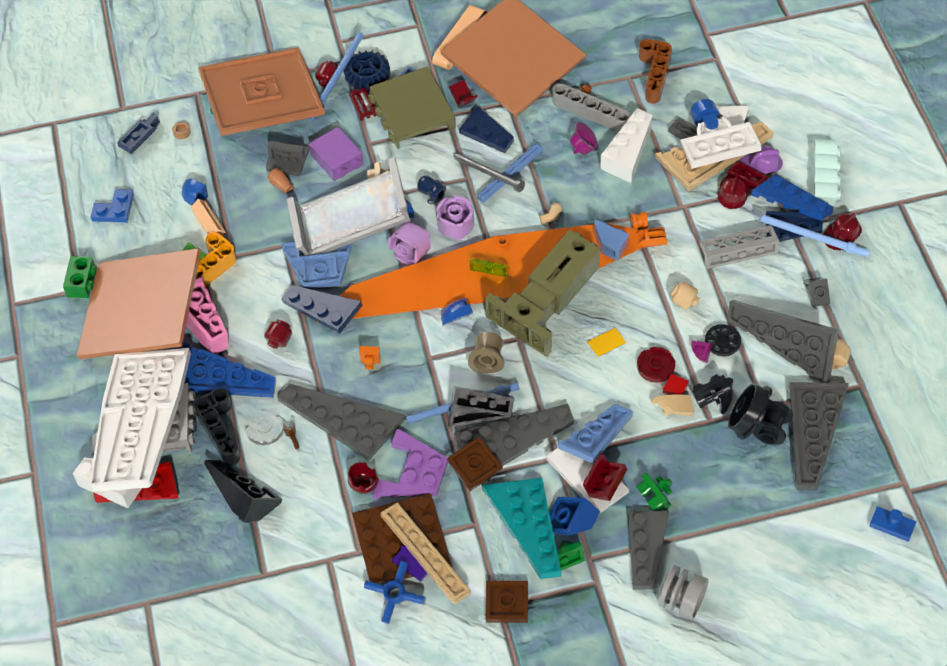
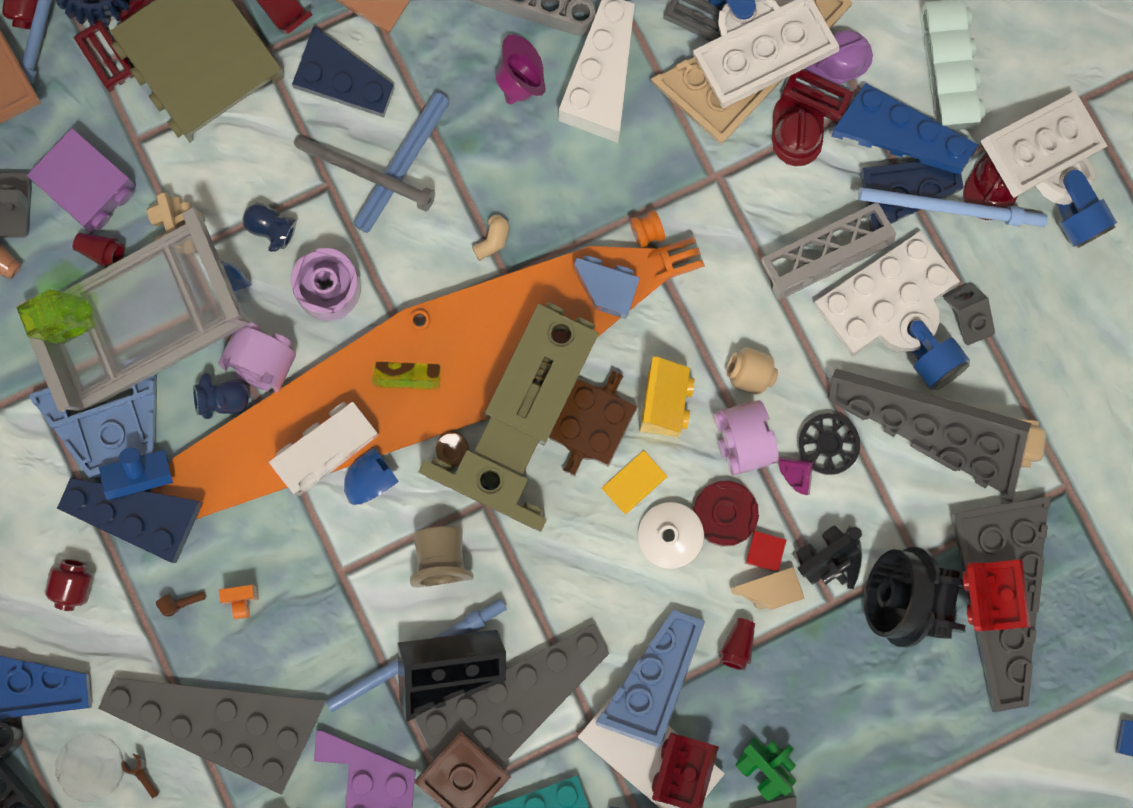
camera: 20 degrees left, 25 degrees up
none -> clear neon green brick [16,289,96,344]
none -> dark red cone [72,232,125,268]
none -> blue tile [99,447,173,500]
none -> reddish brown hand [156,592,206,617]
none -> dark blue animal [193,373,249,419]
none -> white wedge [269,402,379,496]
none -> reddish brown plate [549,370,637,476]
none -> white dish [638,502,704,569]
none -> yellow slope [640,356,695,437]
none -> lavender brick [713,400,778,476]
none -> dark red cone [719,618,756,670]
none -> white plate [814,231,970,390]
none -> red bracket [963,559,1031,632]
none -> white plate [981,91,1118,248]

